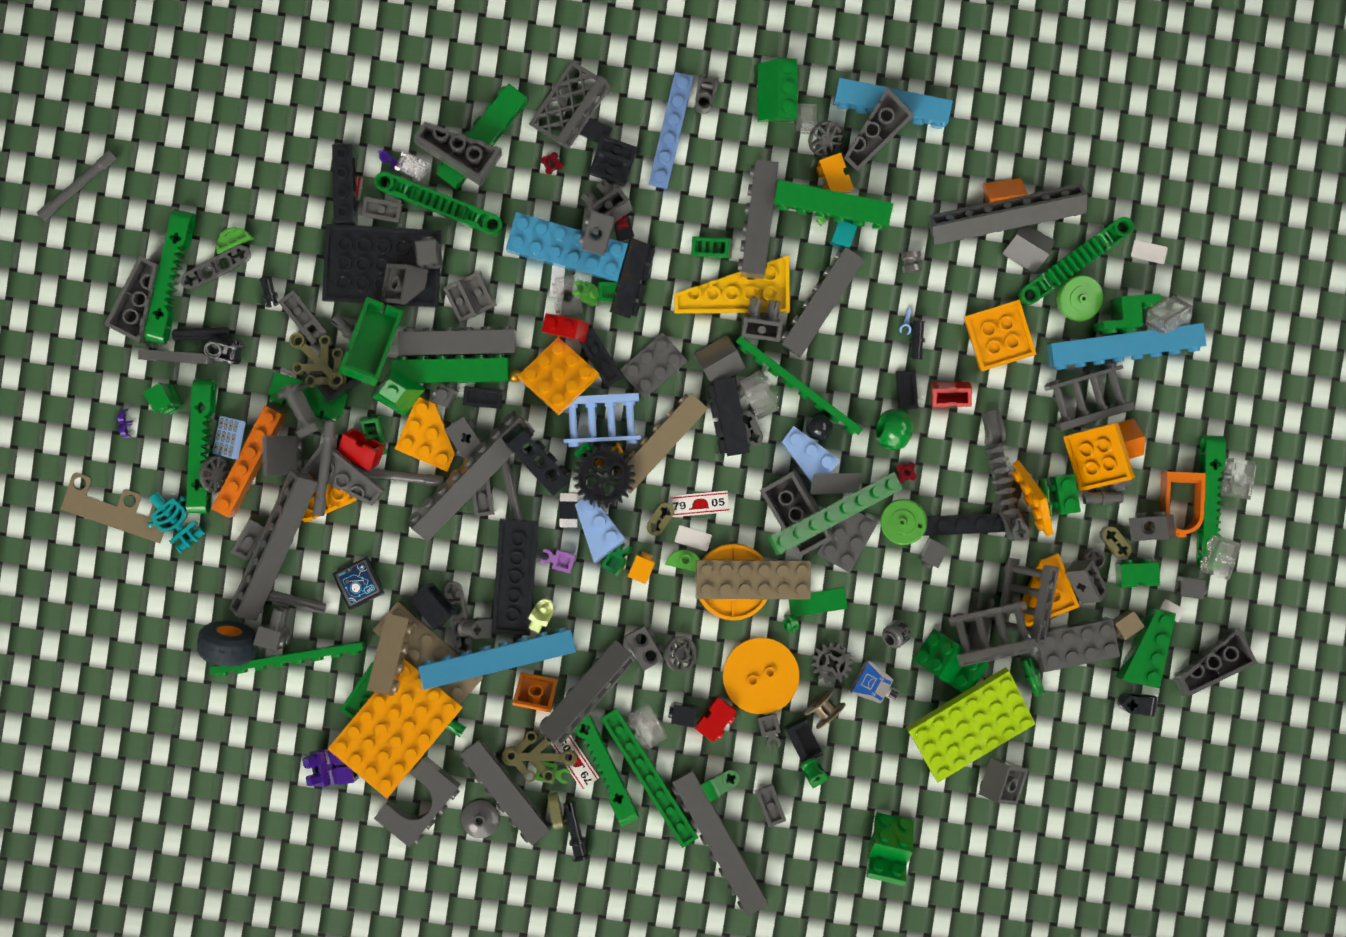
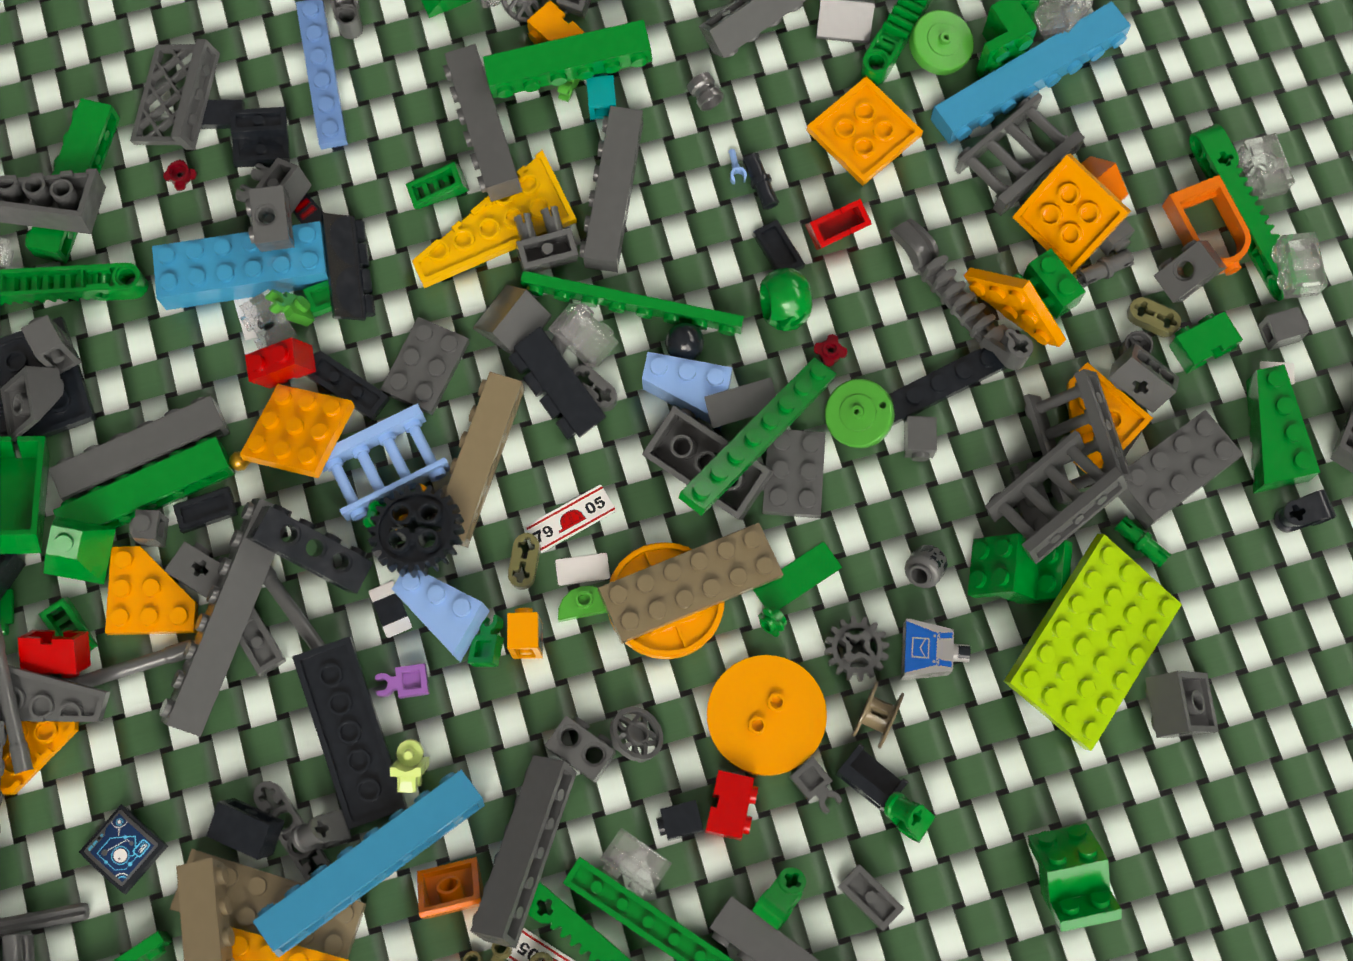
camera: 25 degrees left, 15 degrees down
dark grey slope [443,271,497,323] -> none
dark tan brick [1113,609,1145,640] -> none

